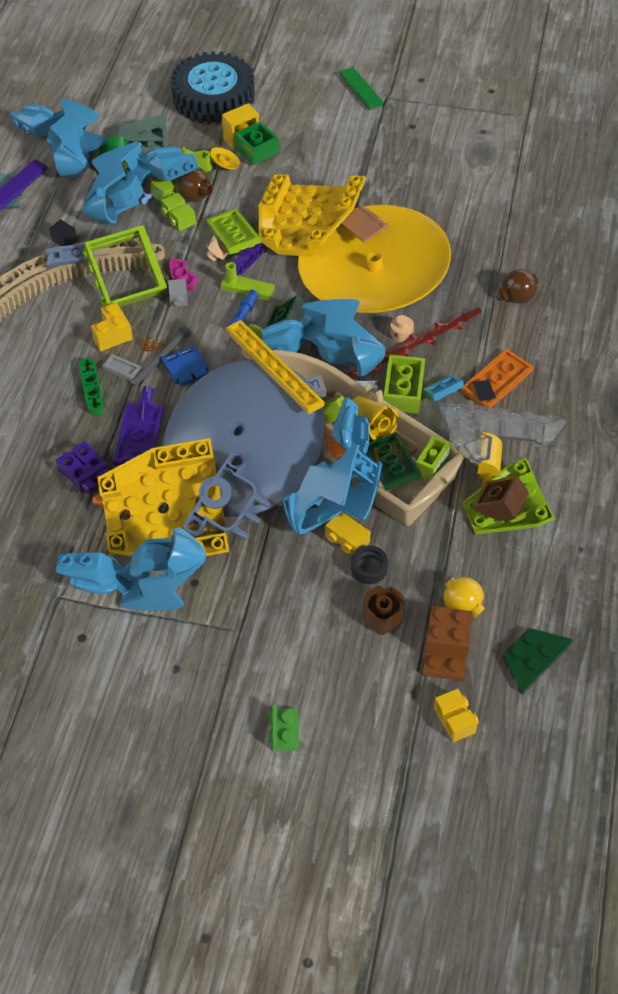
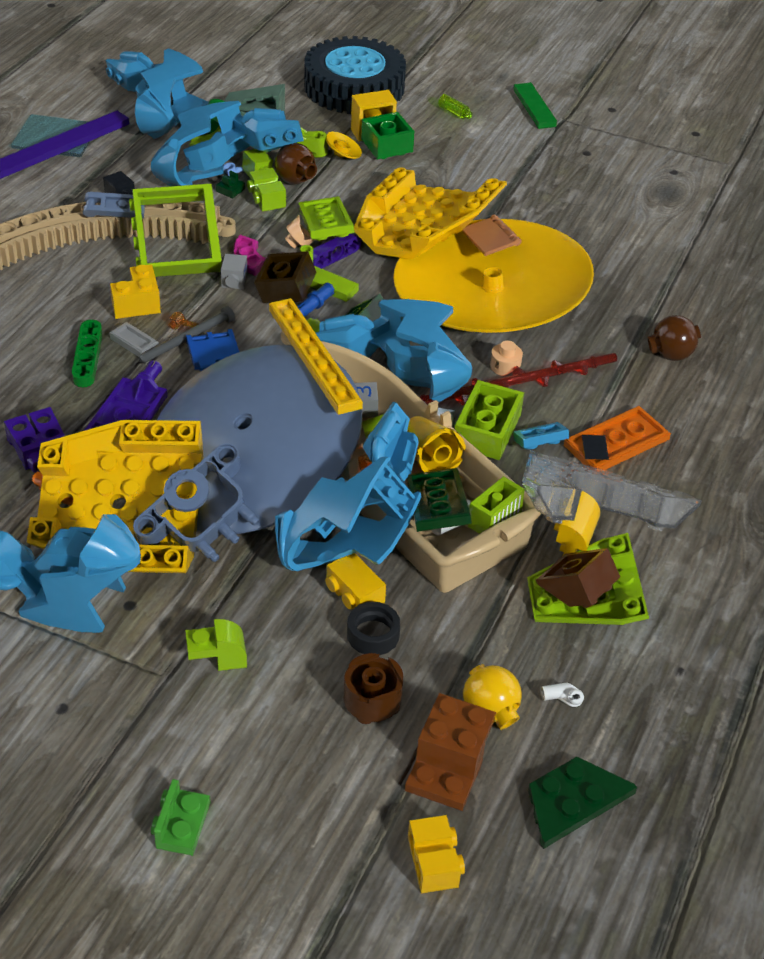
camera: 10 degrees right, 10 degrees down
none -> lime brick [185,619,247,671]
none -> dark green tile [216,171,245,199]
none -> dark brown brick [254,251,317,303]
none -> clear neon green cylinder [438,94,473,119]
none -> white arm [540,683,584,707]

